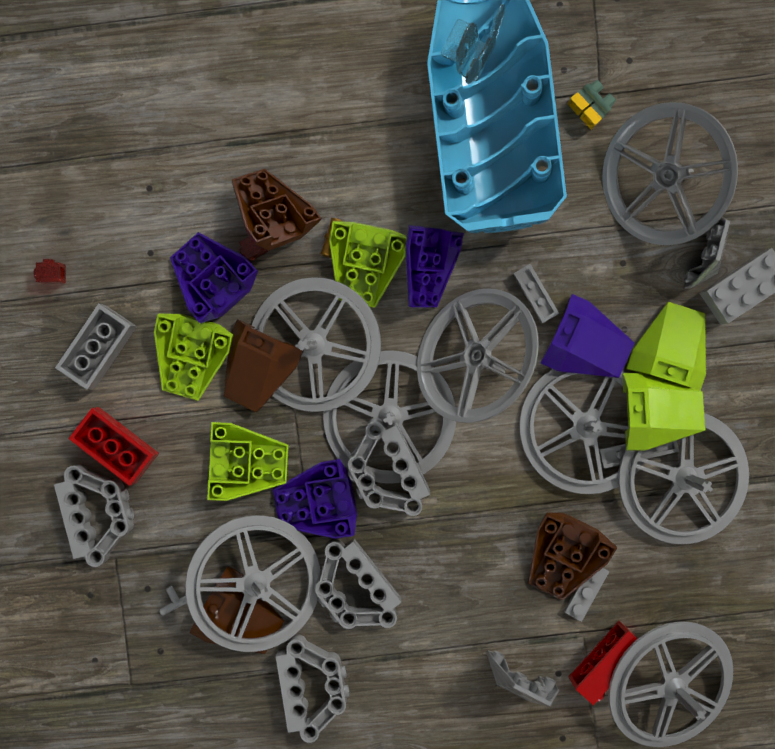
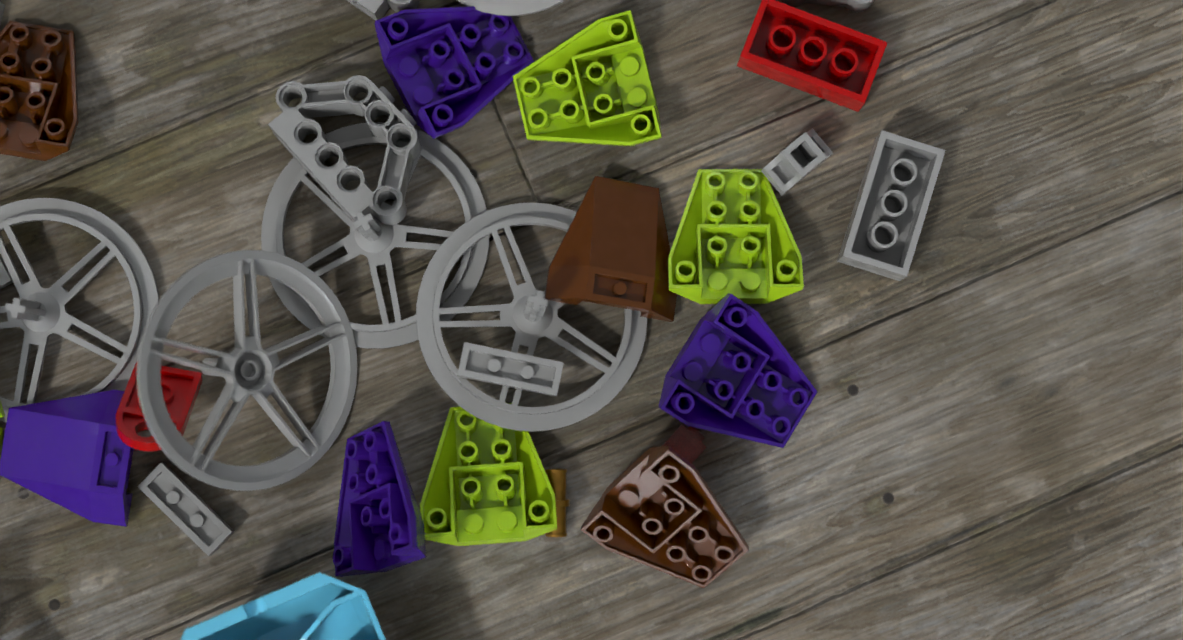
camera: 170 degrees right, 5 degrees down
clear red brick [33,259,66,284] -> none
none -> red tile [115,361,202,451]
none -> light grey plate [457,342,564,396]
none -> light grey brick [761,128,833,196]

